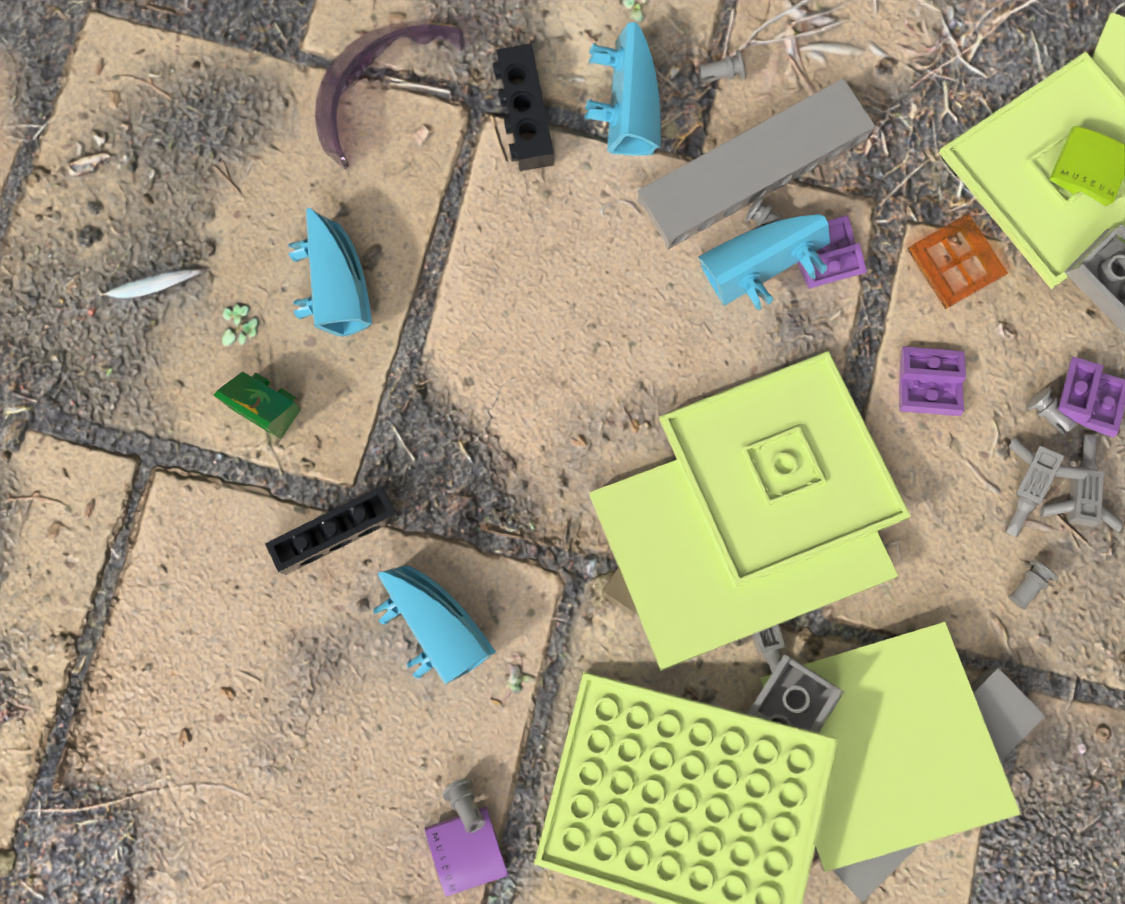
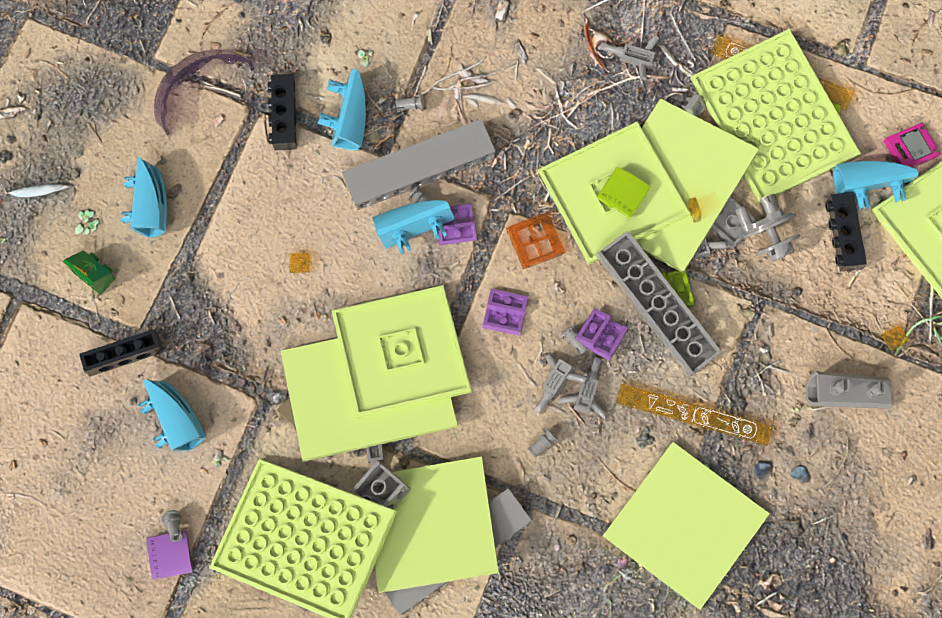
camera: 10 degrees right, 5 degrees down
none -> clear yellow tile [289,253,309,273]

